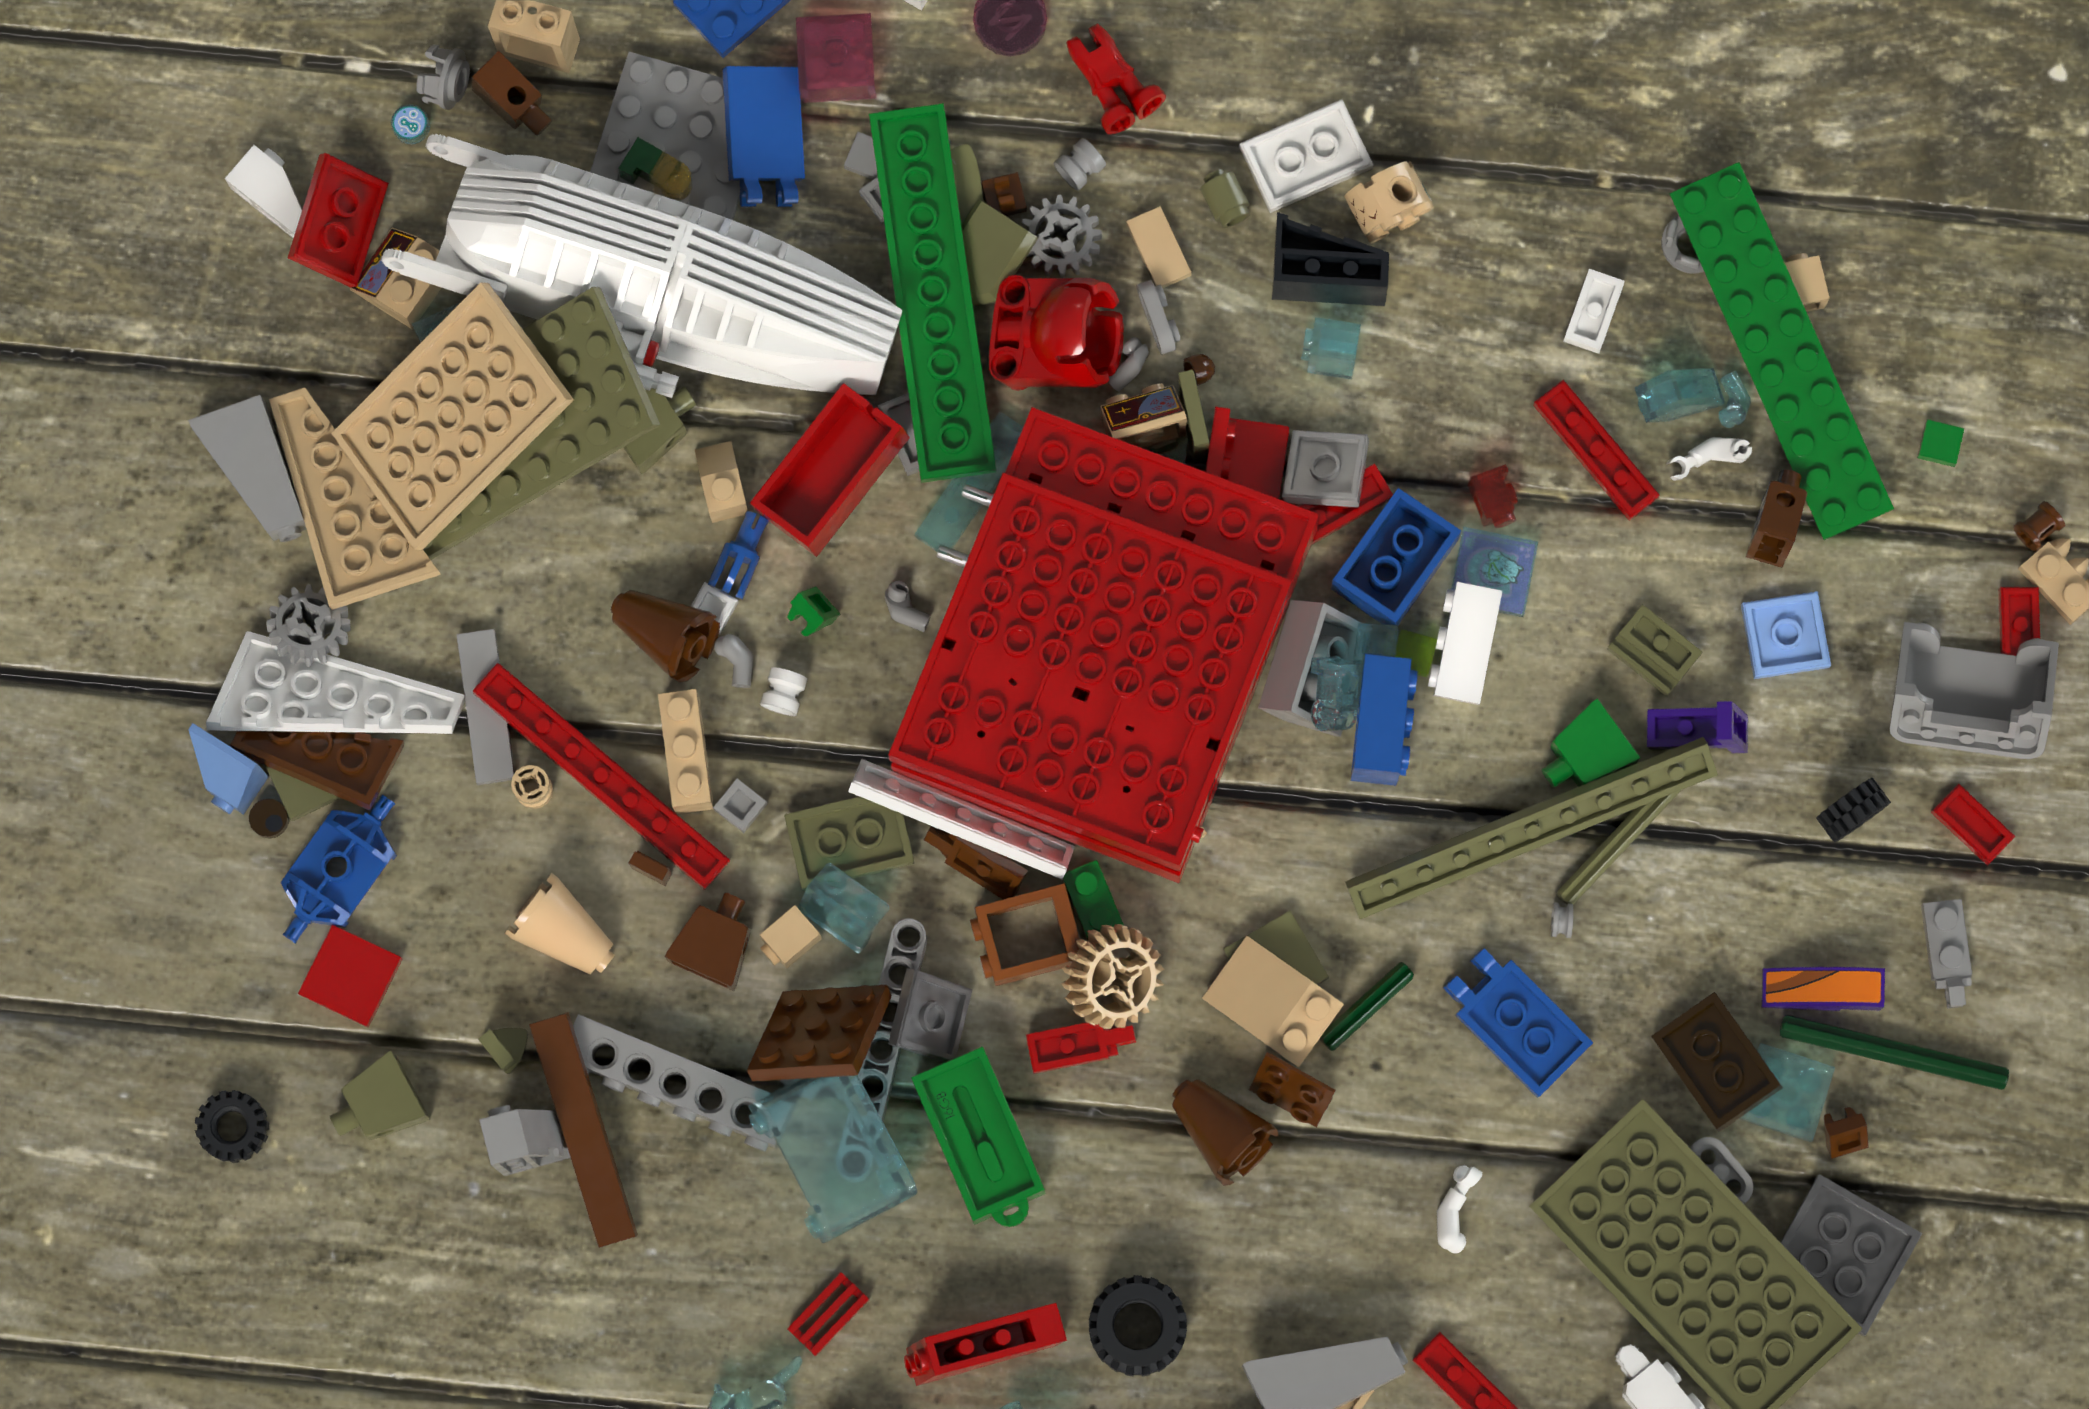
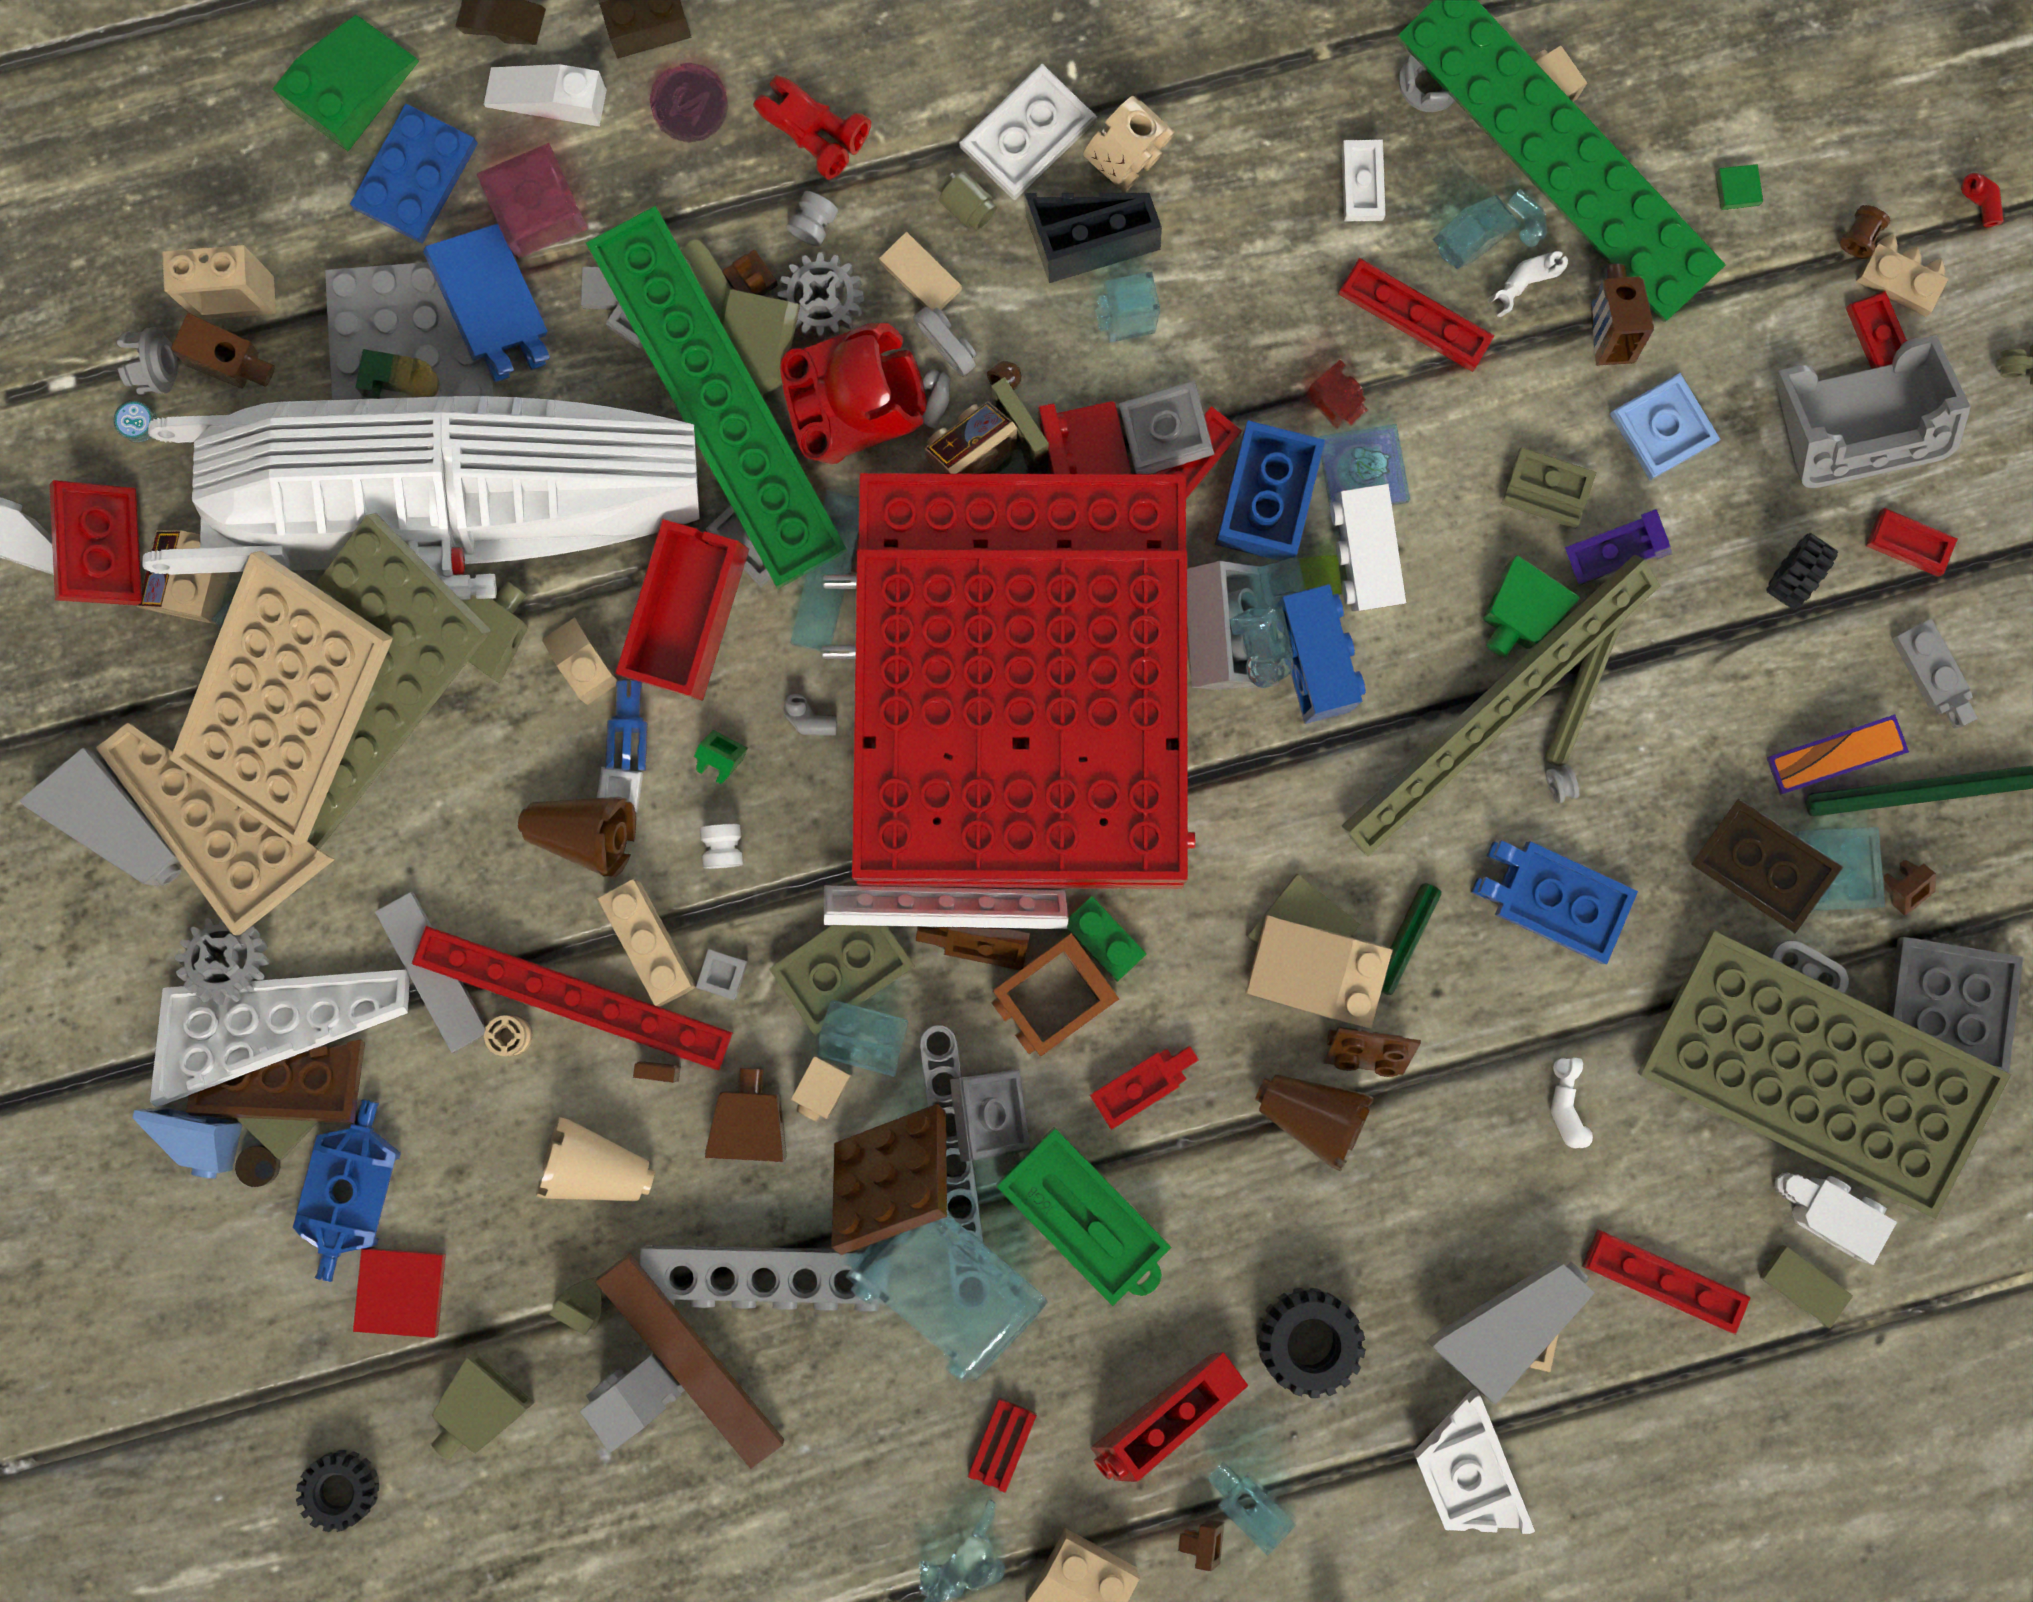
camera: 30 degrees left, 5 degrees up
light grey arm [714,634,753,688] -> none
tan gear [1061,924,1165,1029] -> none

